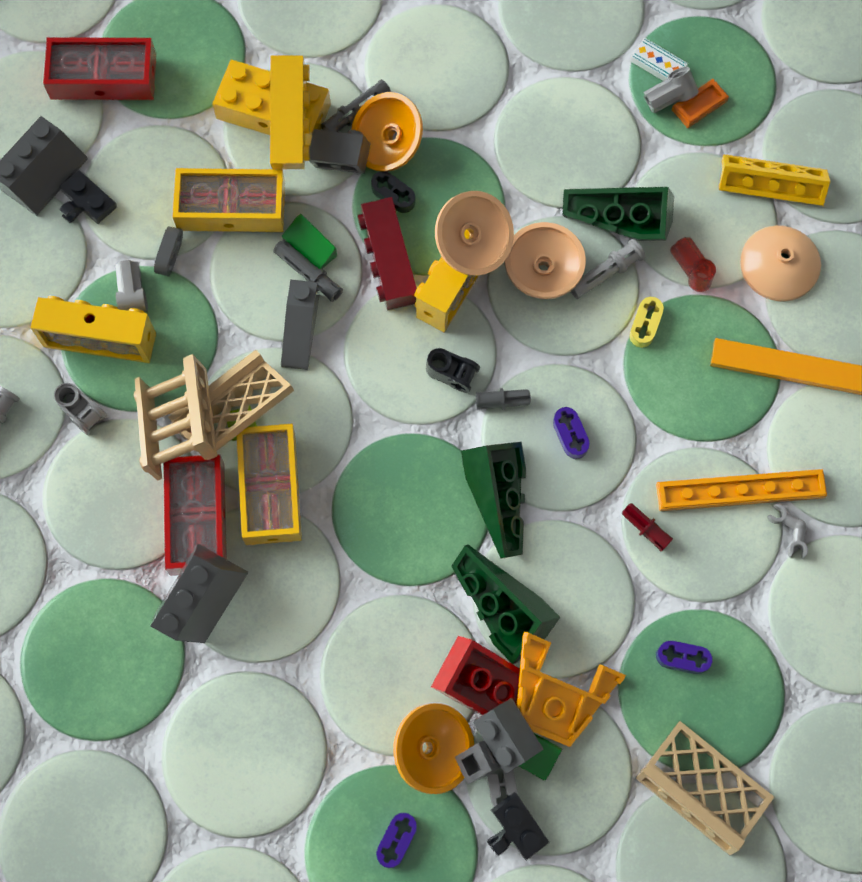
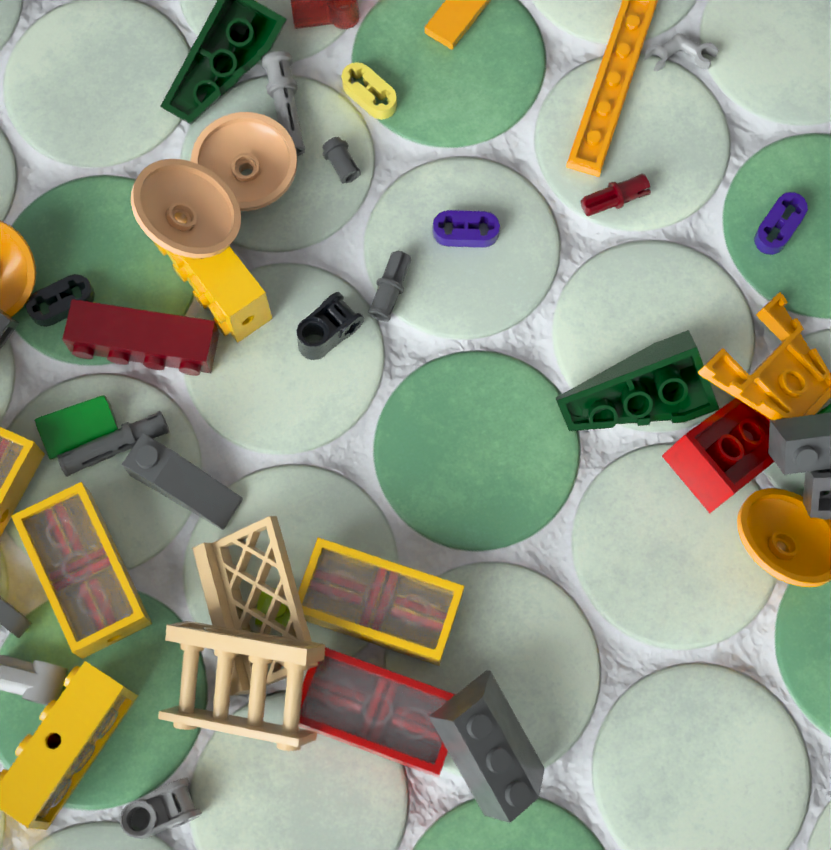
camera: 65 degrees left, 0 degrees up
dark green wedge [461,441,526,559] -> none
none -> clear brick [11,482,152,659]
none -> dark grey pin [322,137,361,184]

